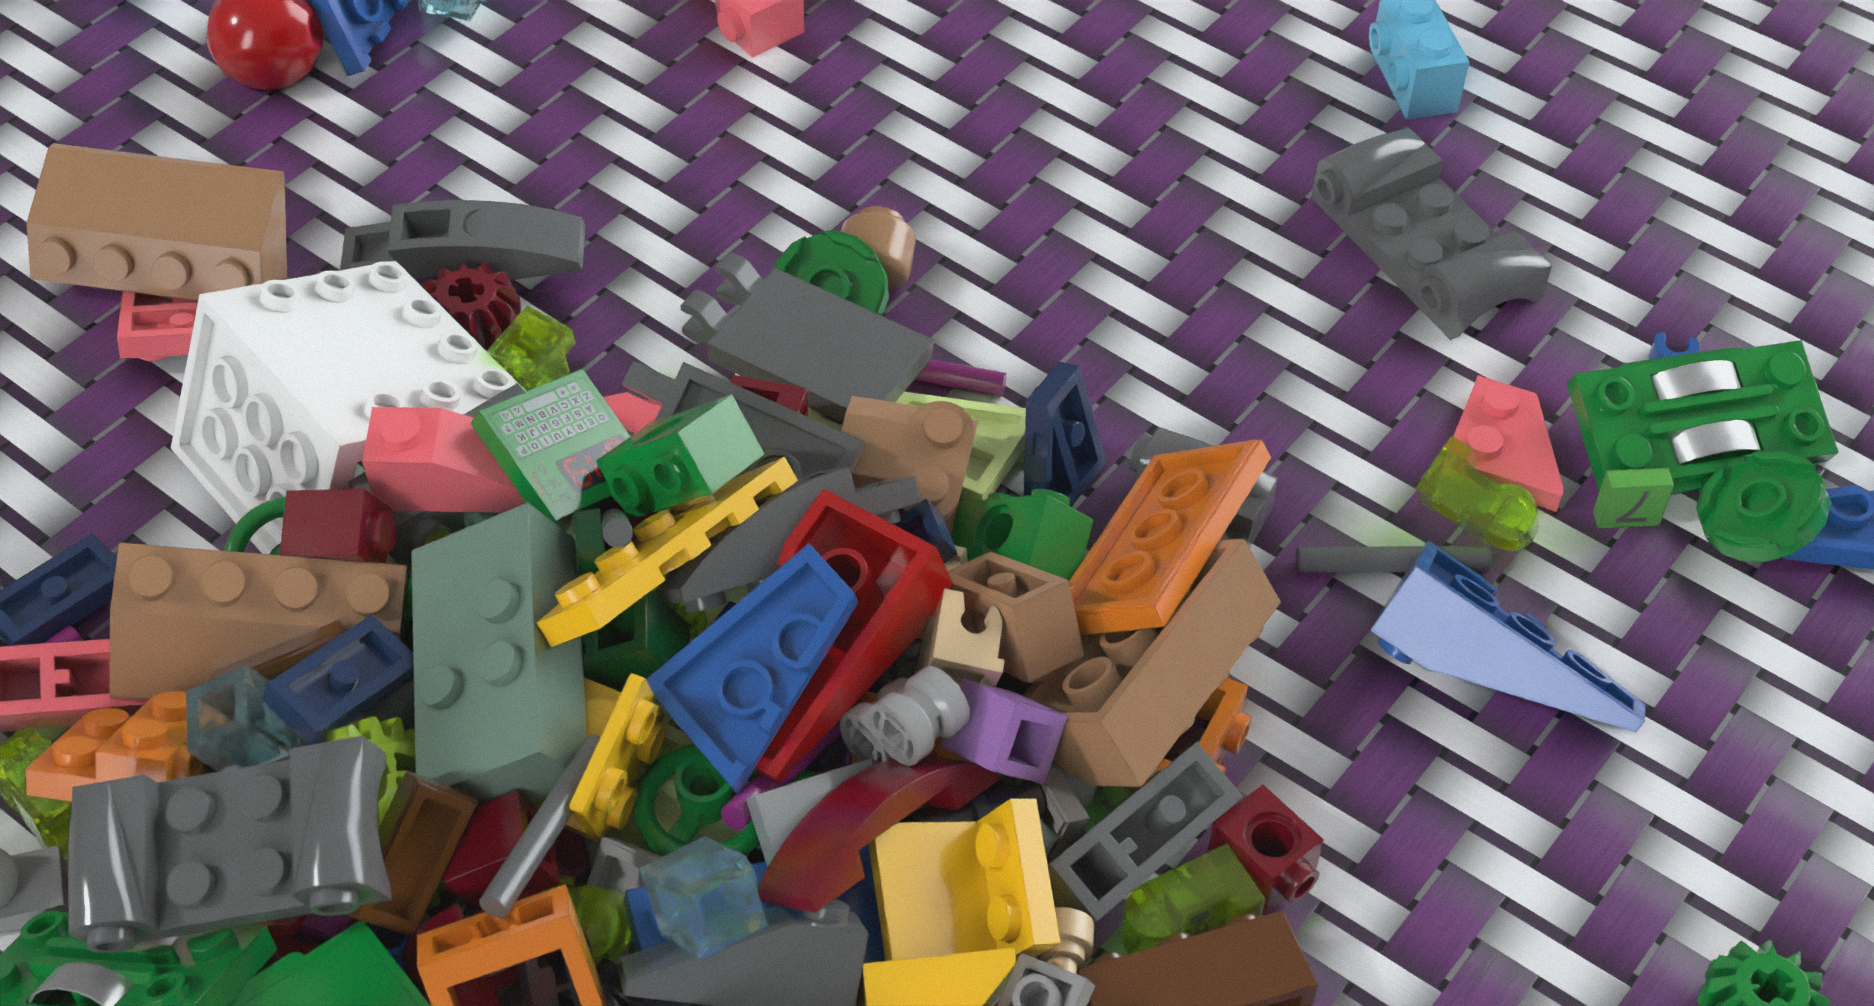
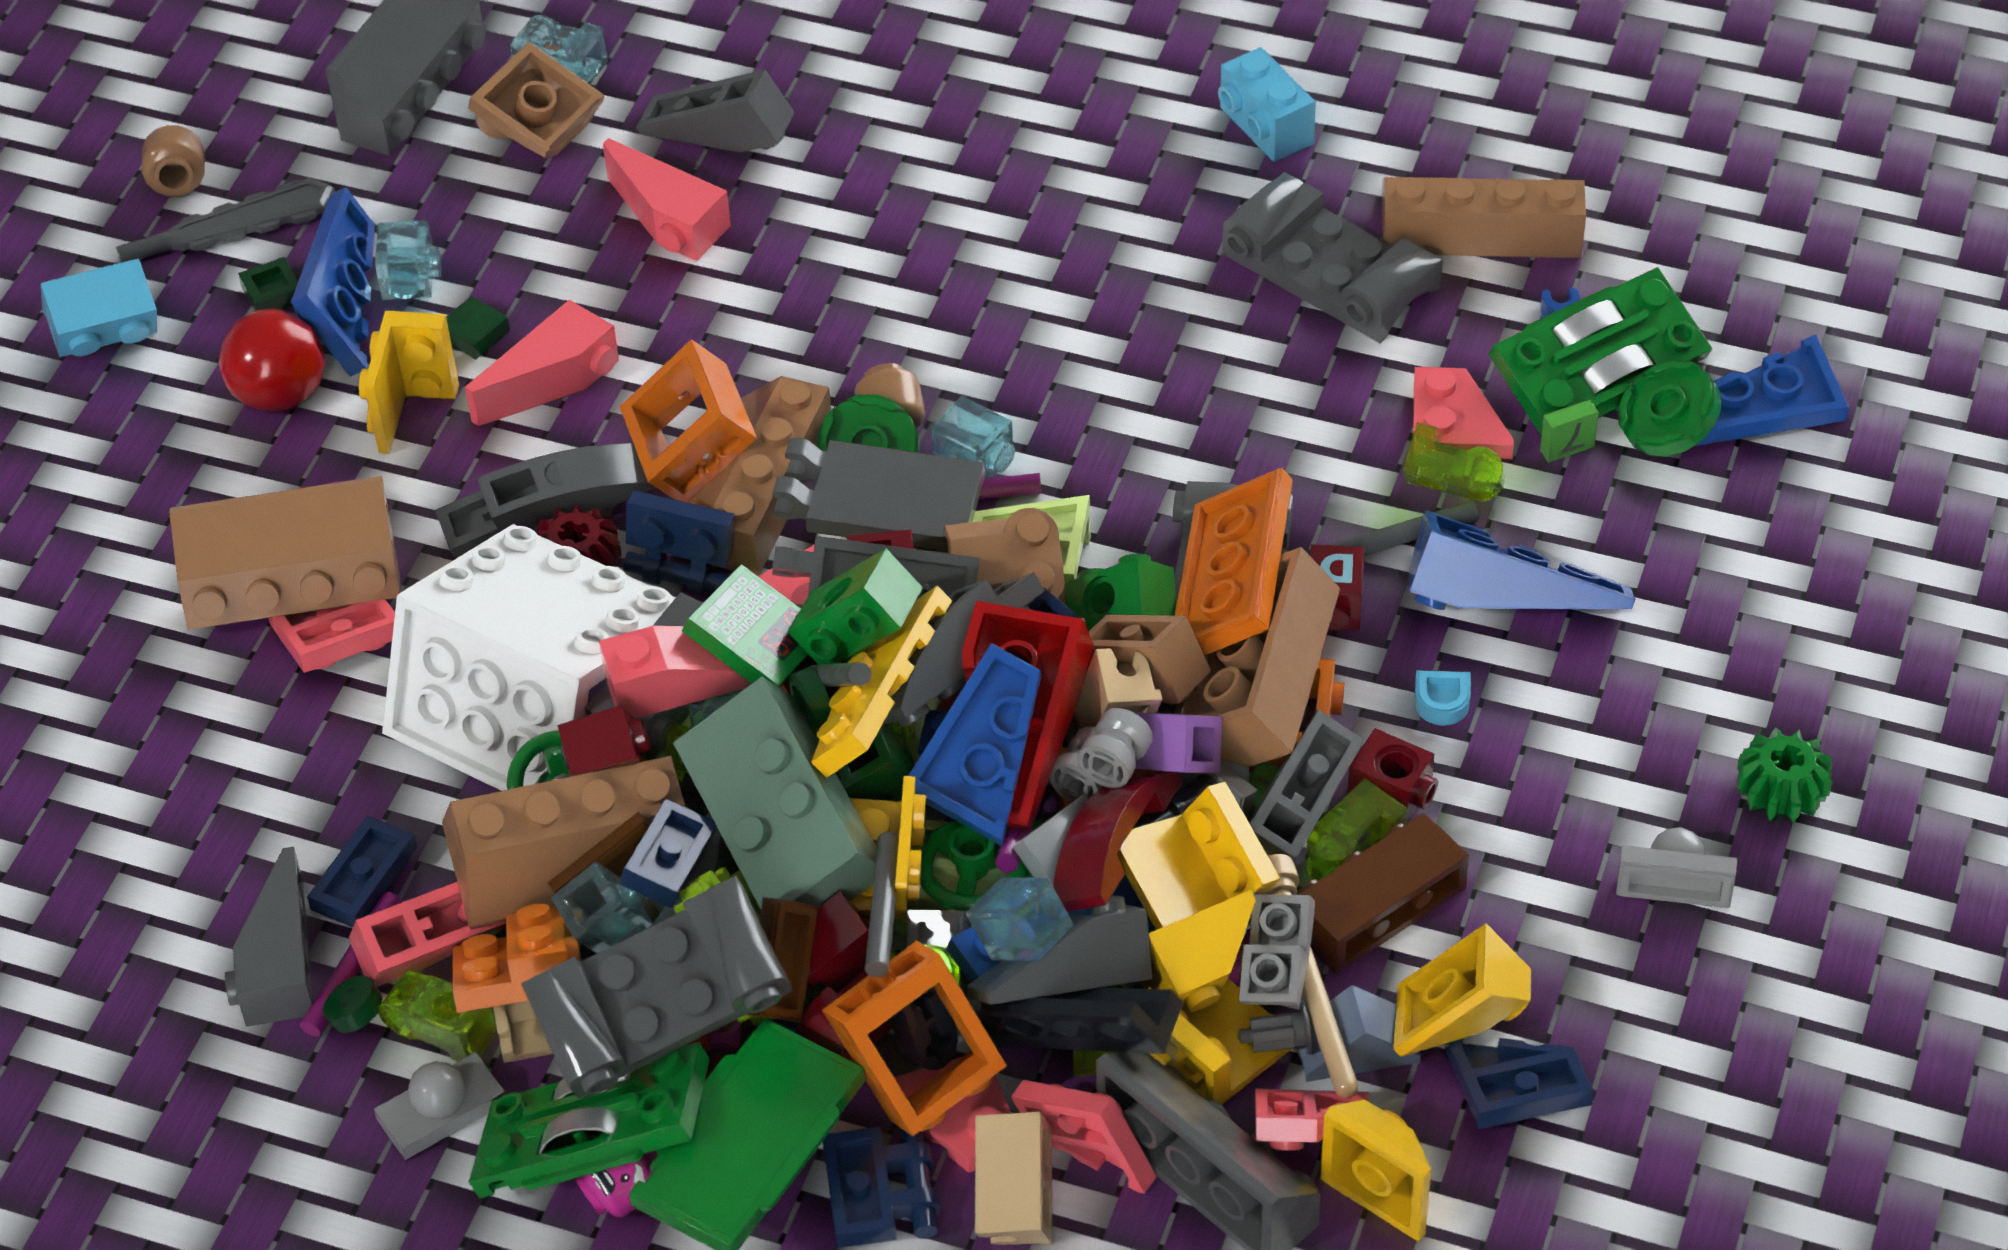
camera: 15 degrees left, 0 degrees up
clear neon green leg [488,305,575,391] -> none
dark blue wing [1023,362,1107,507] -> none
none -> yellow bracket [359,311,459,454]
none -> dark green tile [446,296,510,360]
none -> coral slope [465,299,619,426]
none -> orange window [619,339,757,503]
none -> dark blue plate [623,490,735,595]
none -> medium nougat slope [667,376,831,576]
none -> clear light blue brick [931,396,1015,478]
none -> dark red brick [1310,544,1364,631]
none -> medium nougat slope [1382,177,1586,258]
none -> medium azure tile [1415,670,1471,726]

